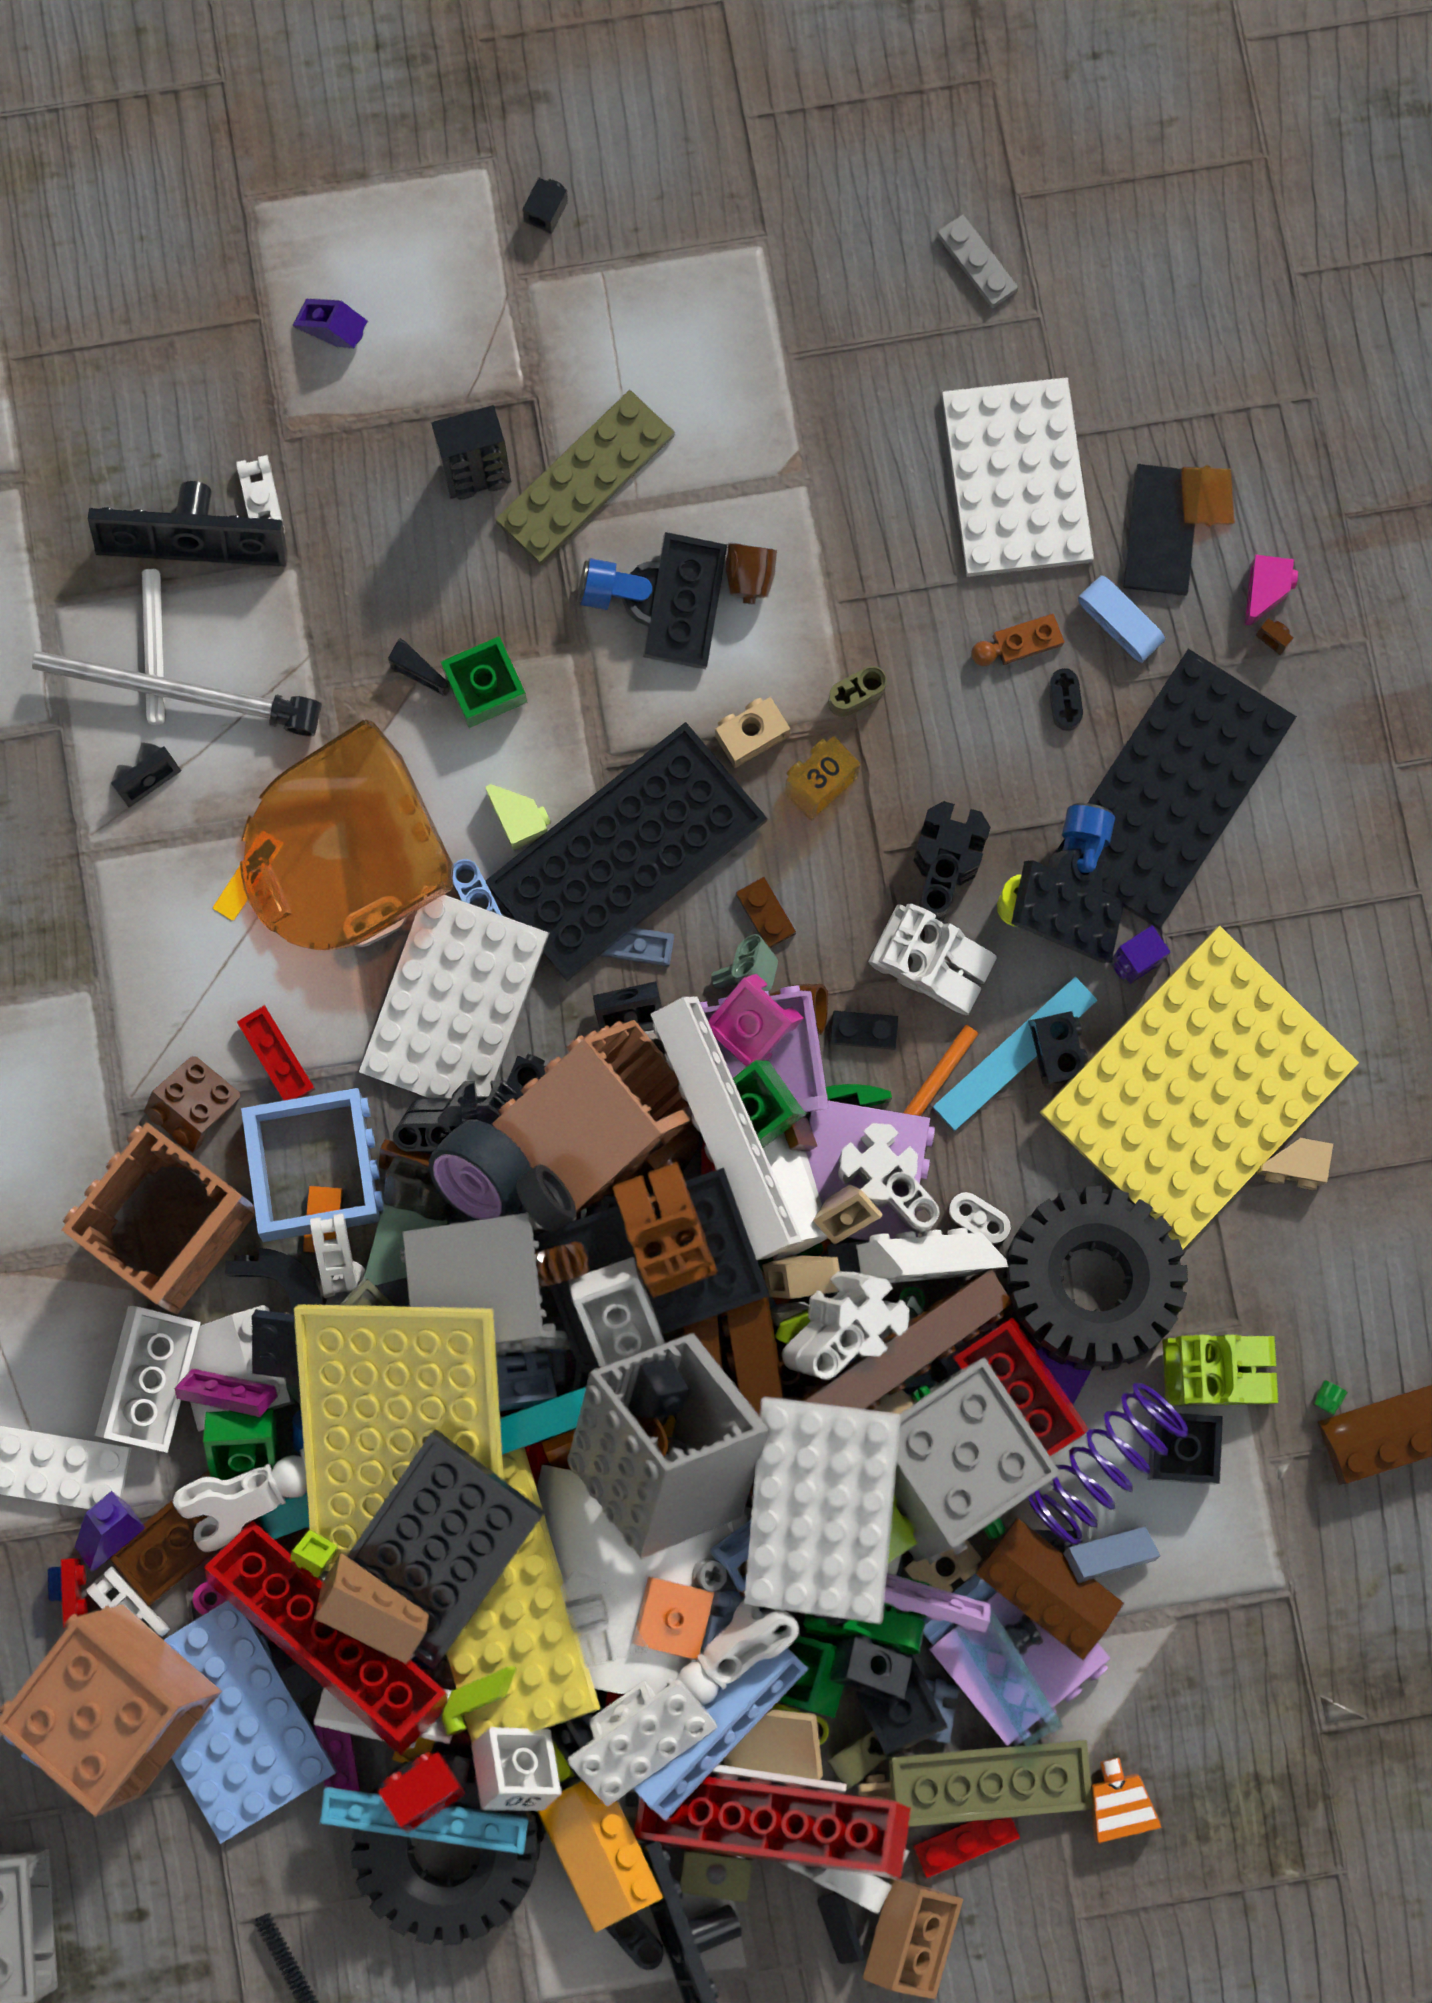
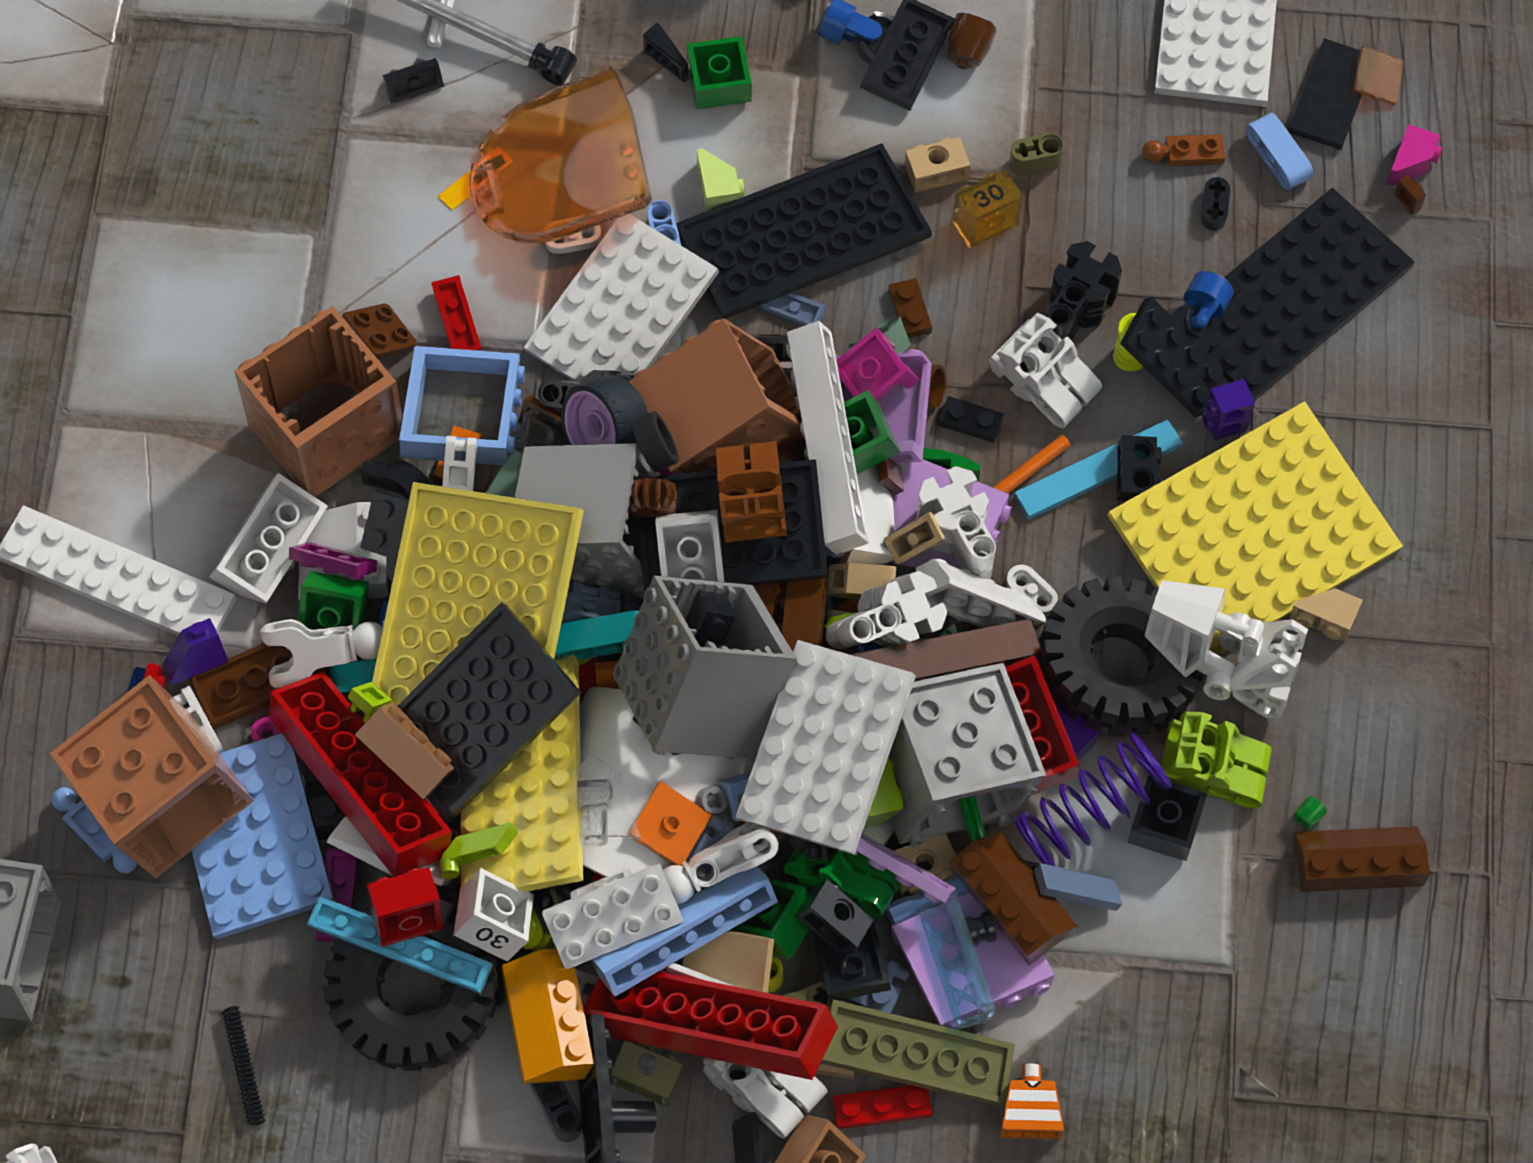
camera: 15 degrees right, 15 degrees down
none -> white piece [1145,580,1308,719]

